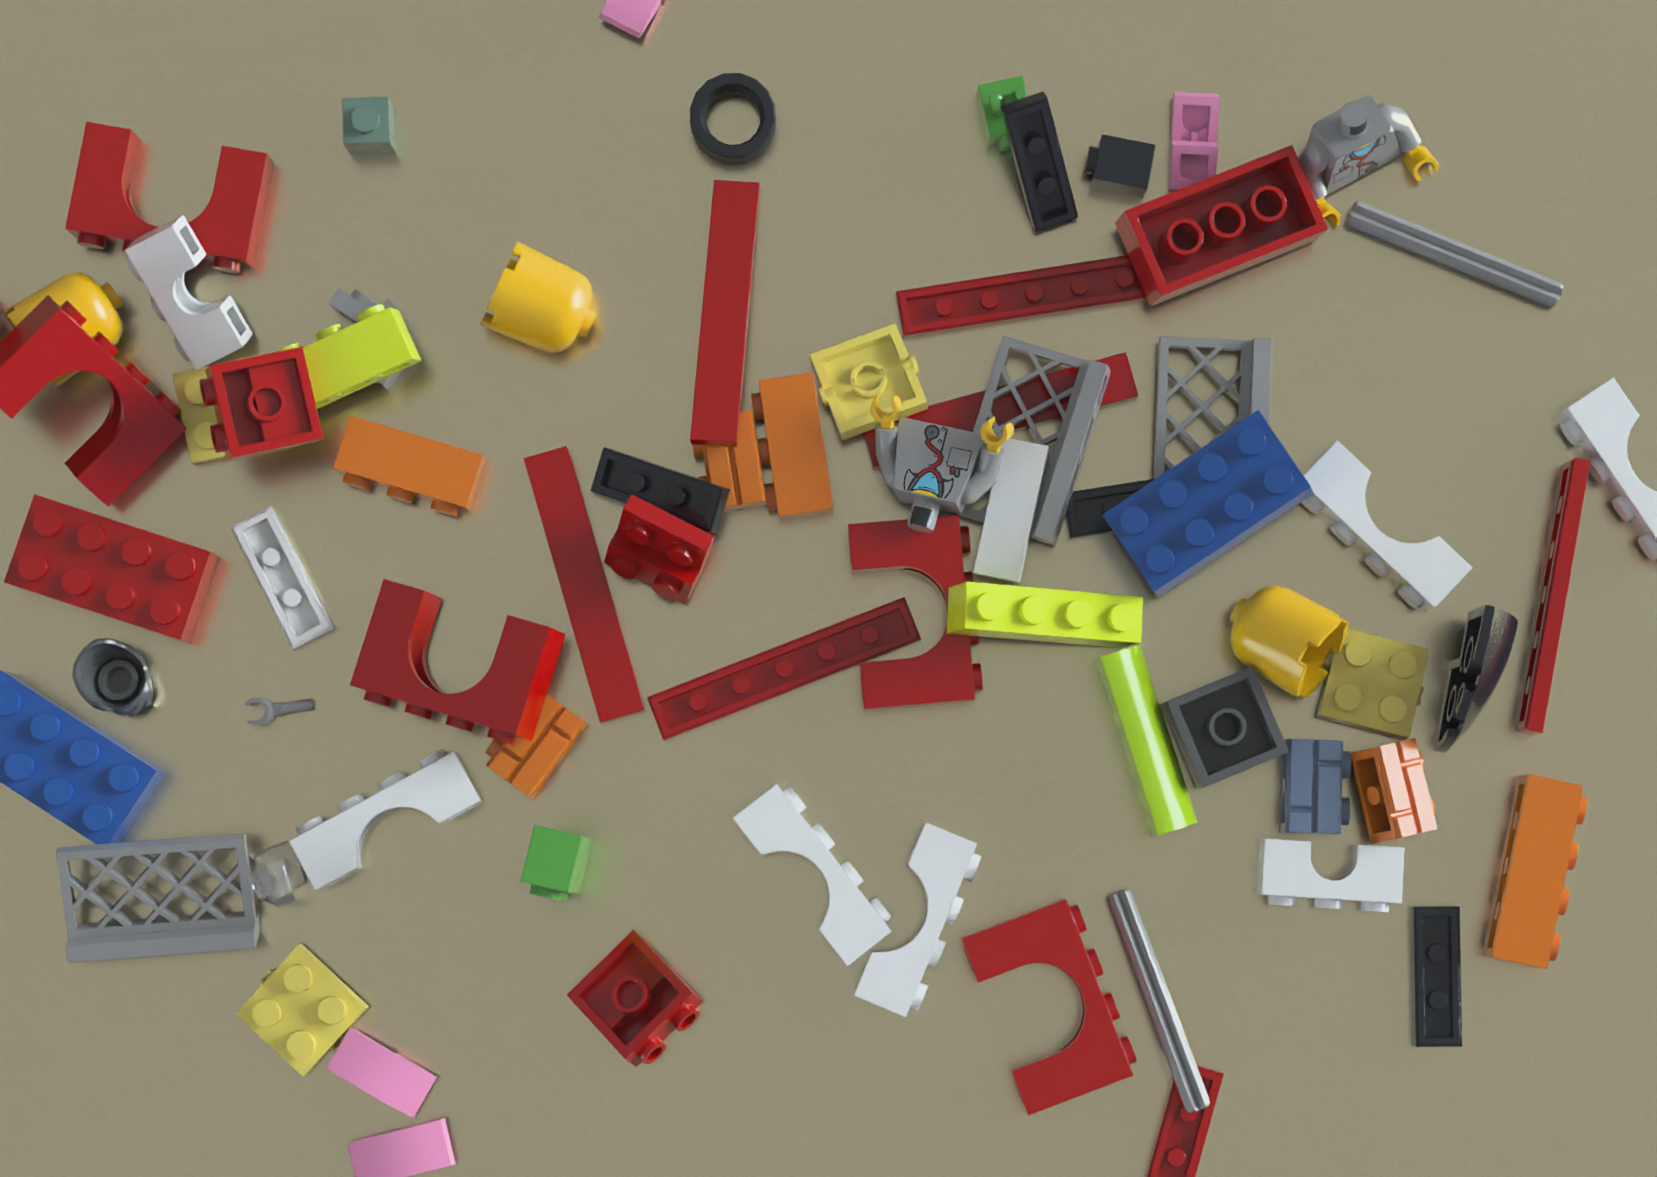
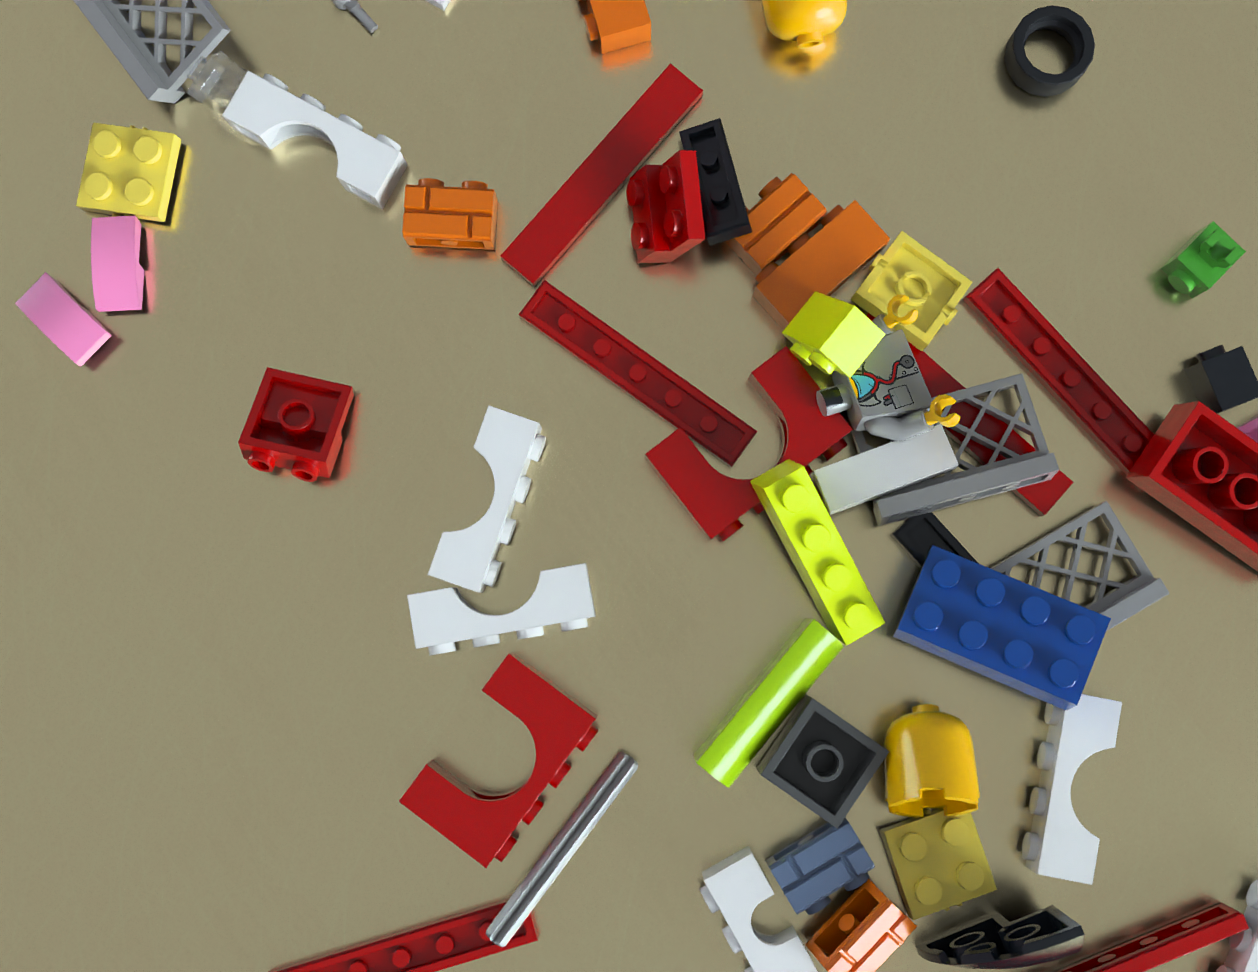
camera: 65 degrees right, 0 degrees up
red arch [350,579,565,745] -> none
bright green brick [520,825,593,900] -> none
red tile [690,180,760,447] -> none
black tile [1000,91,1078,232] -> none
none -> neon yellow brick [782,291,885,378]

